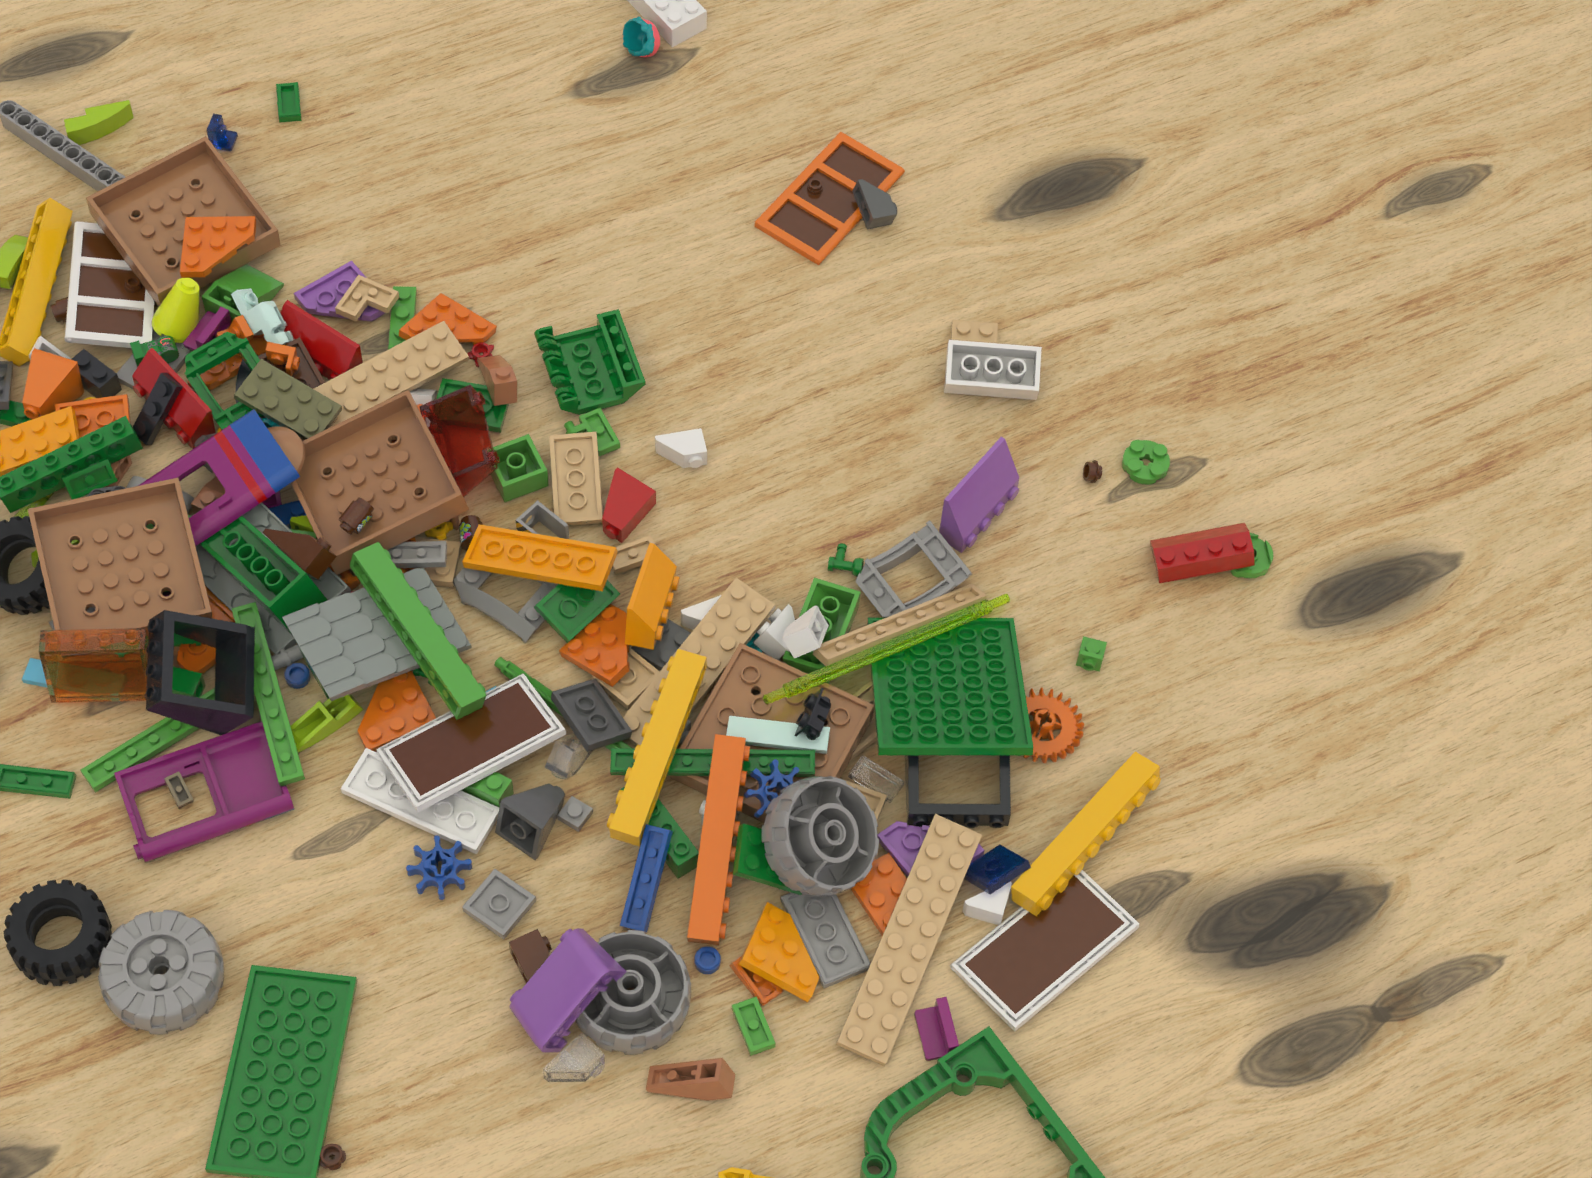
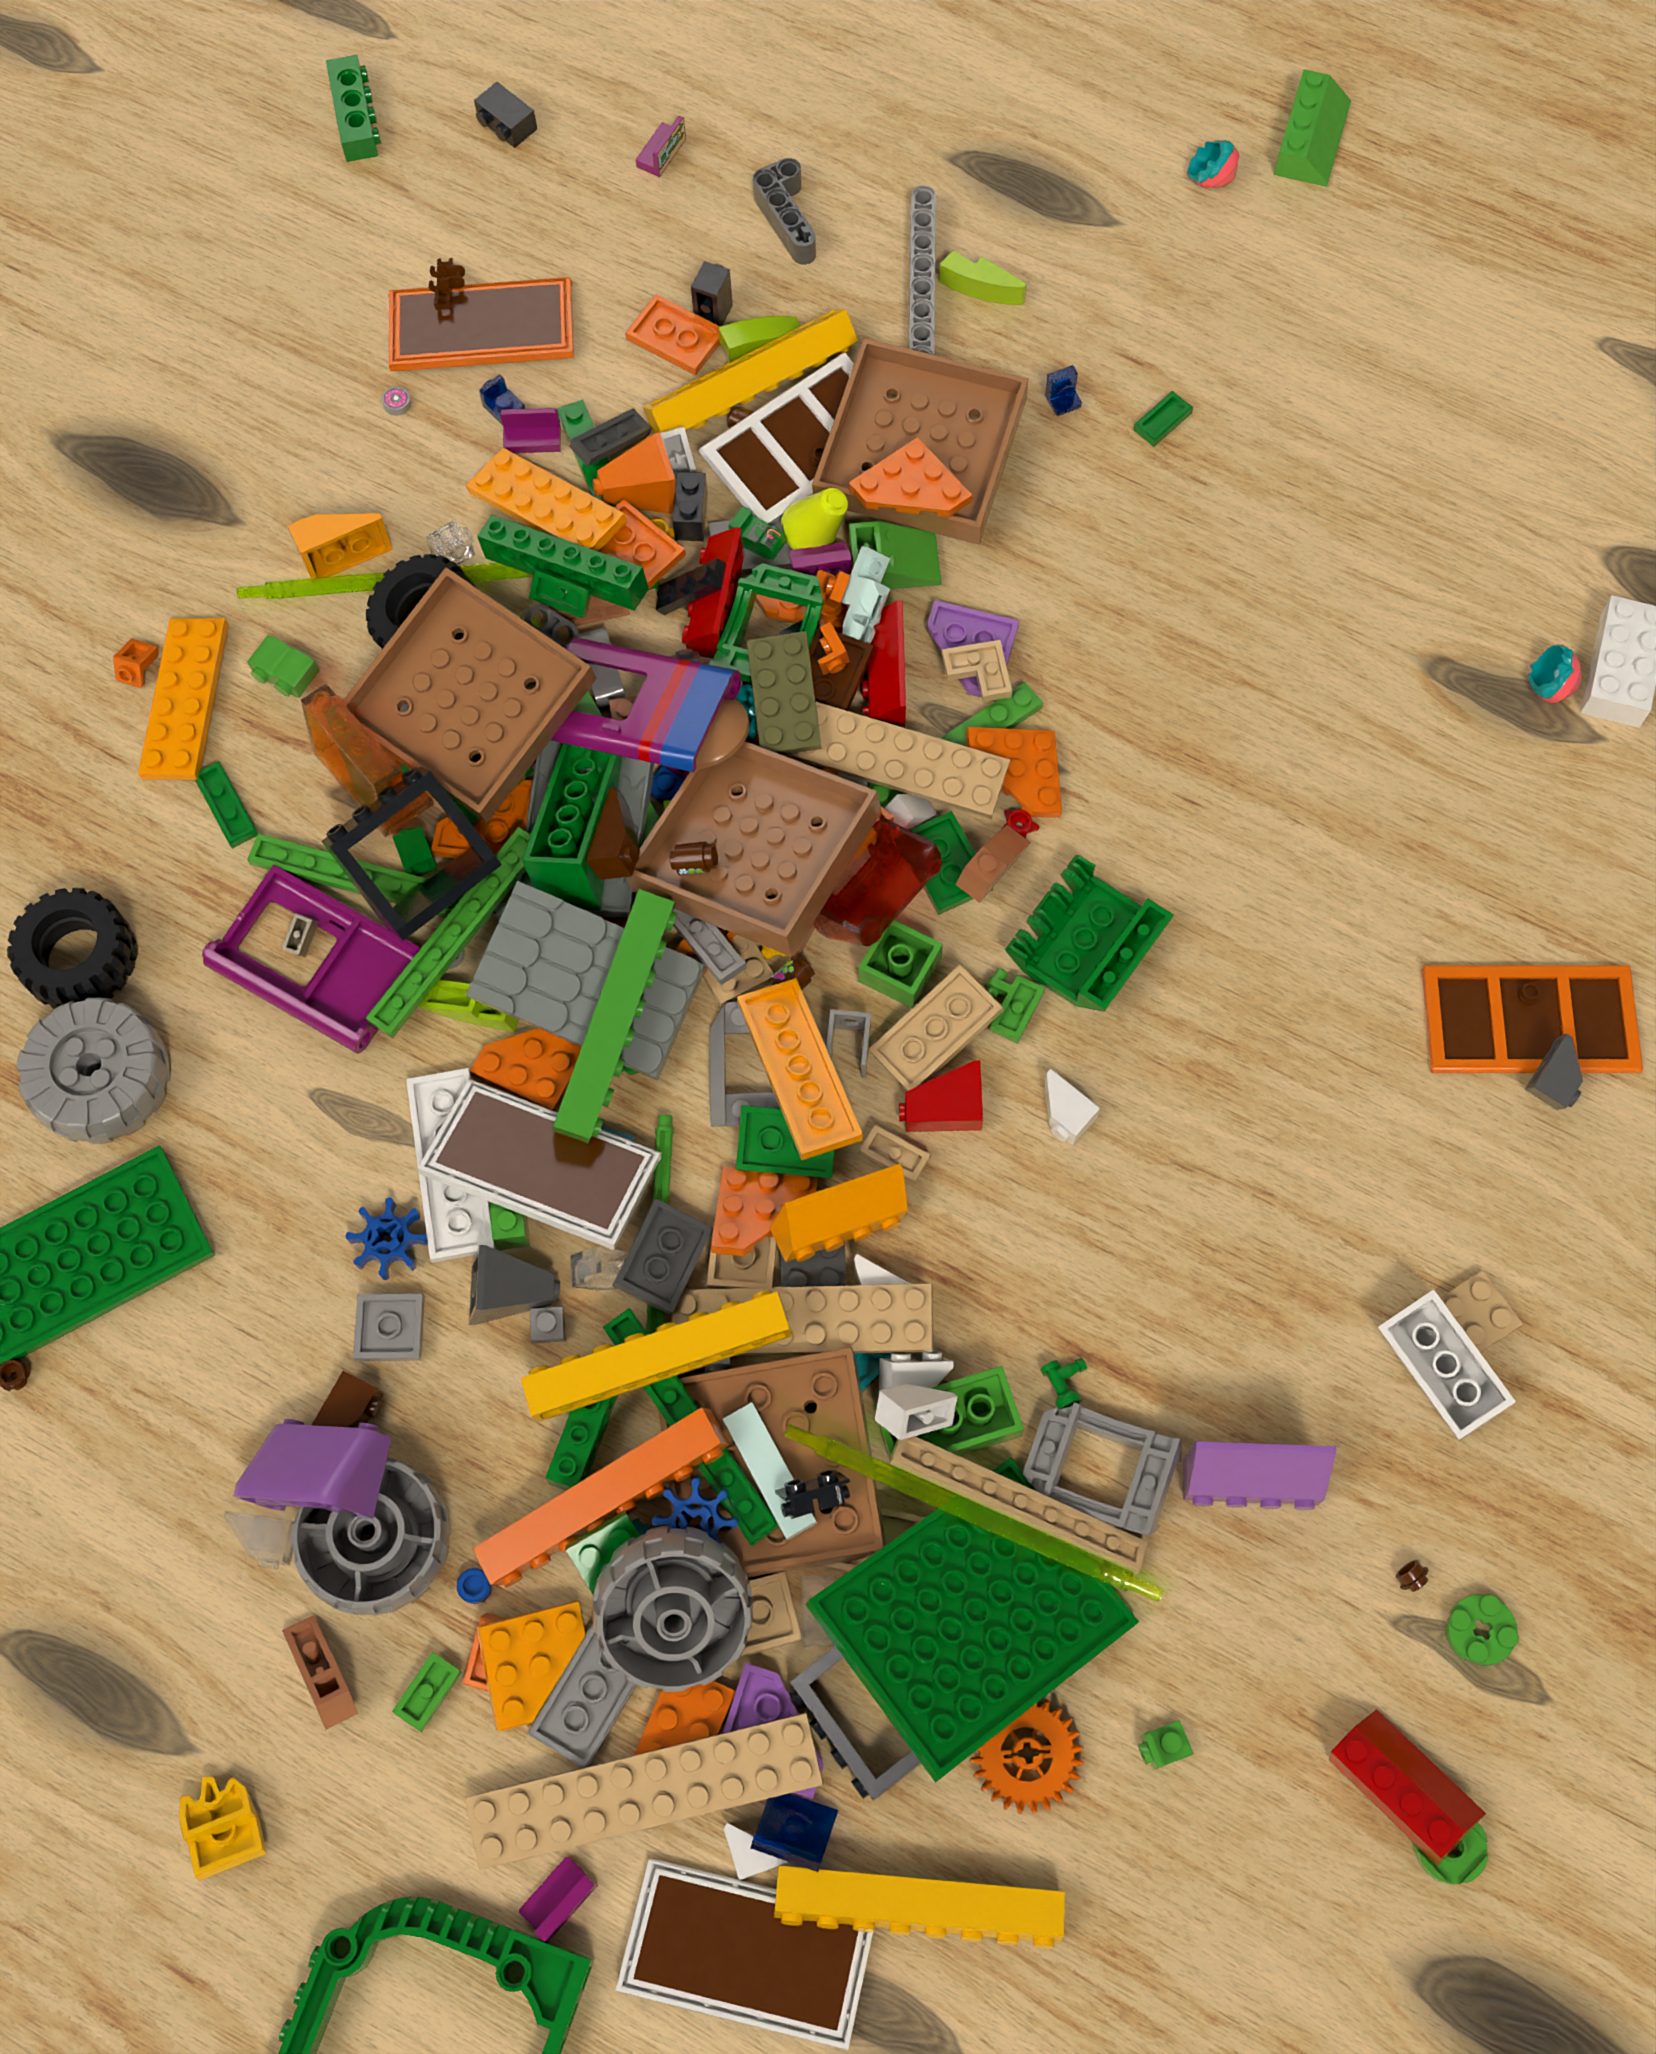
camera: 60 degrees right, 10 degrees up
blue plate [620,824,673,933] -> none

